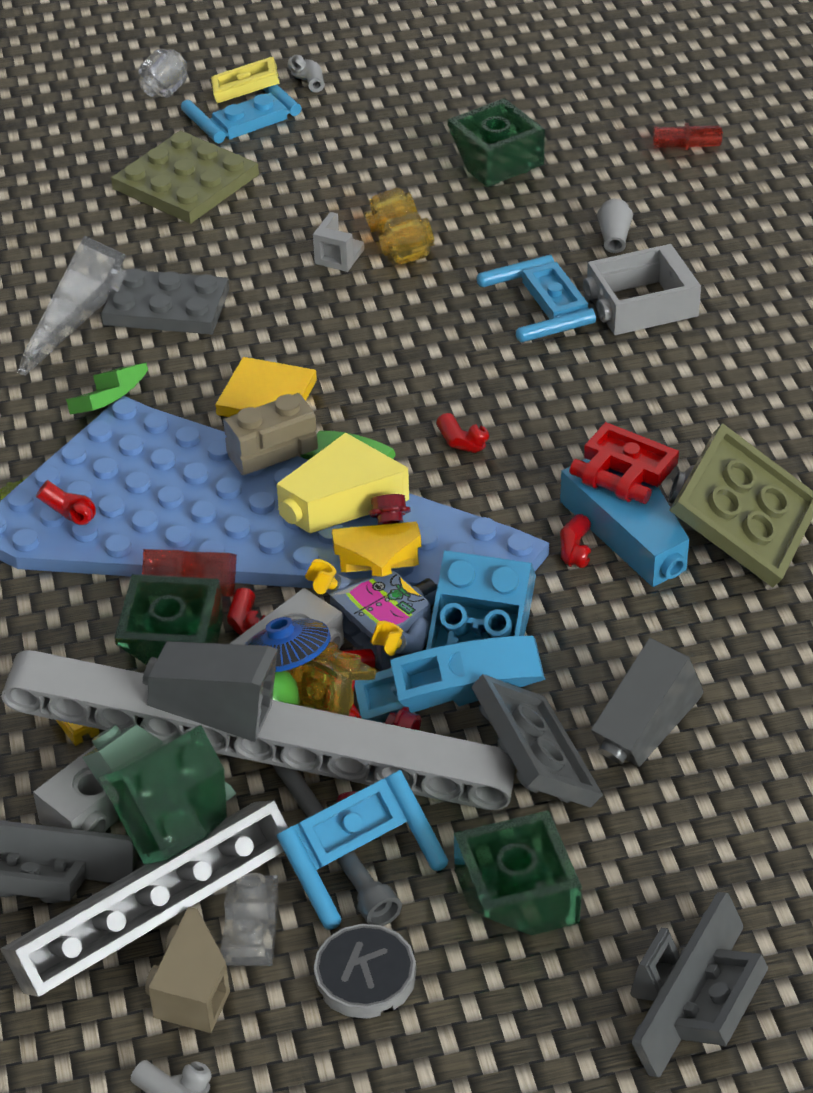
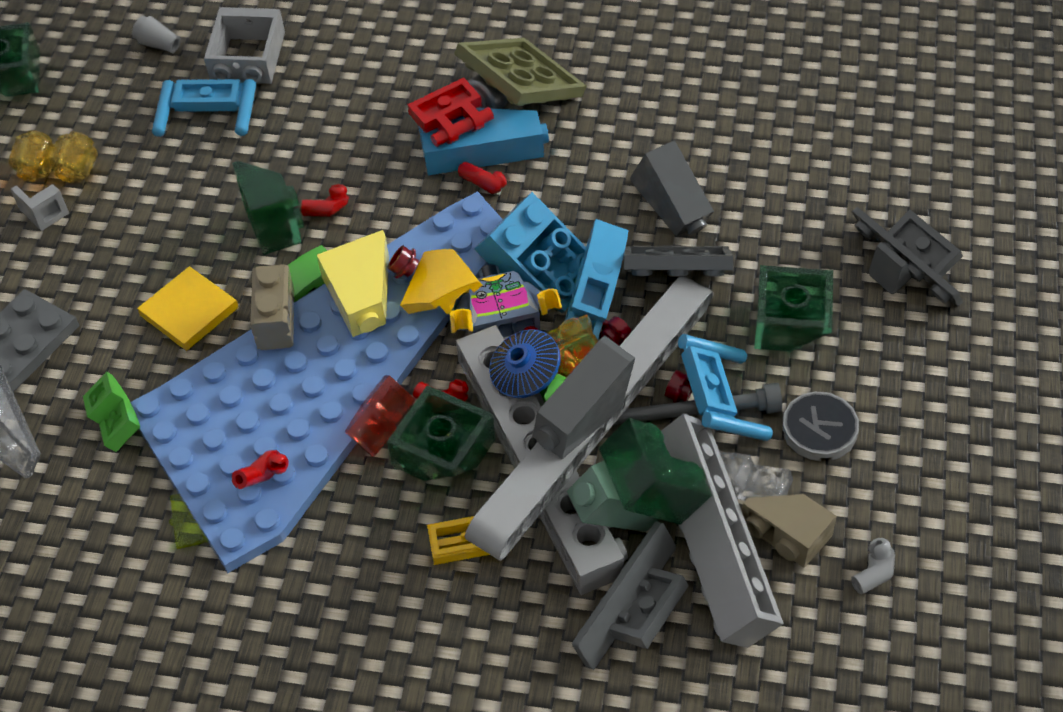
camera: 65 degrees left, 10 degrees up
none -> clear green slope [232,161,304,255]

